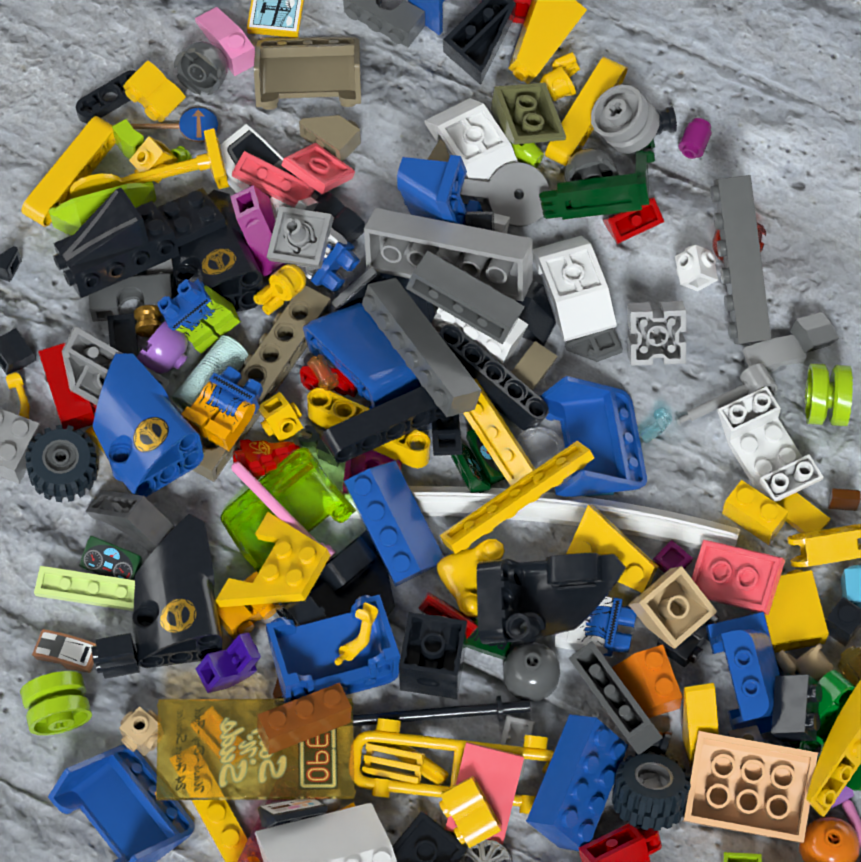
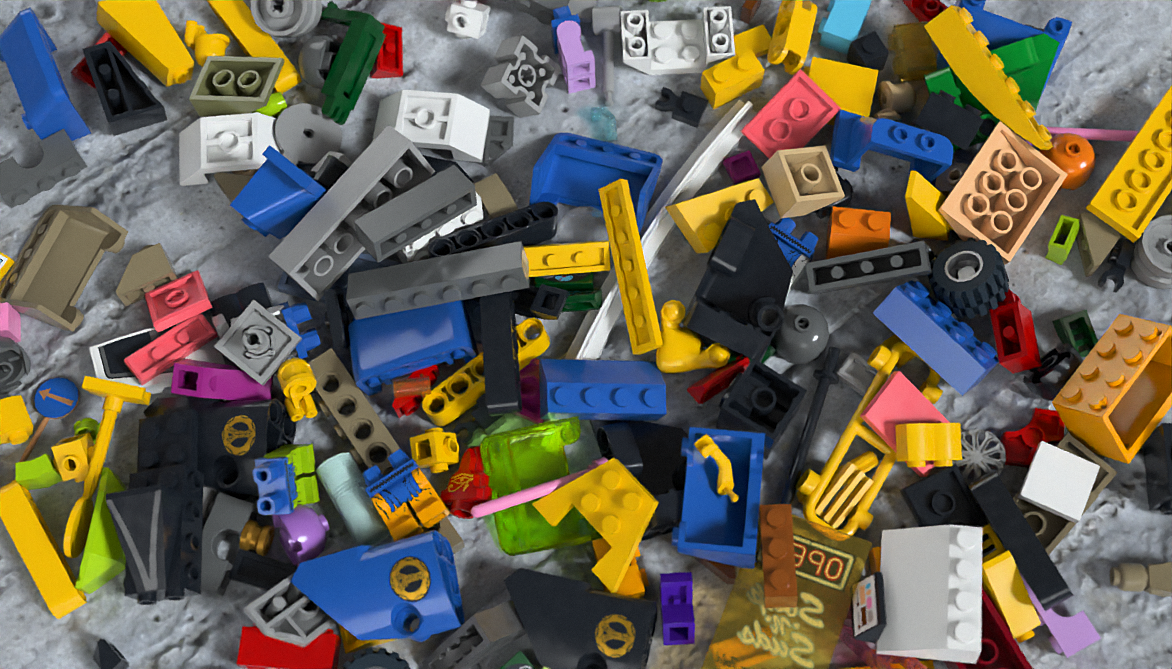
camera: 65 degrees left, 5 degrees up
none -> lavender hips [551,6,595,94]
none -> black plate [655,87,708,128]

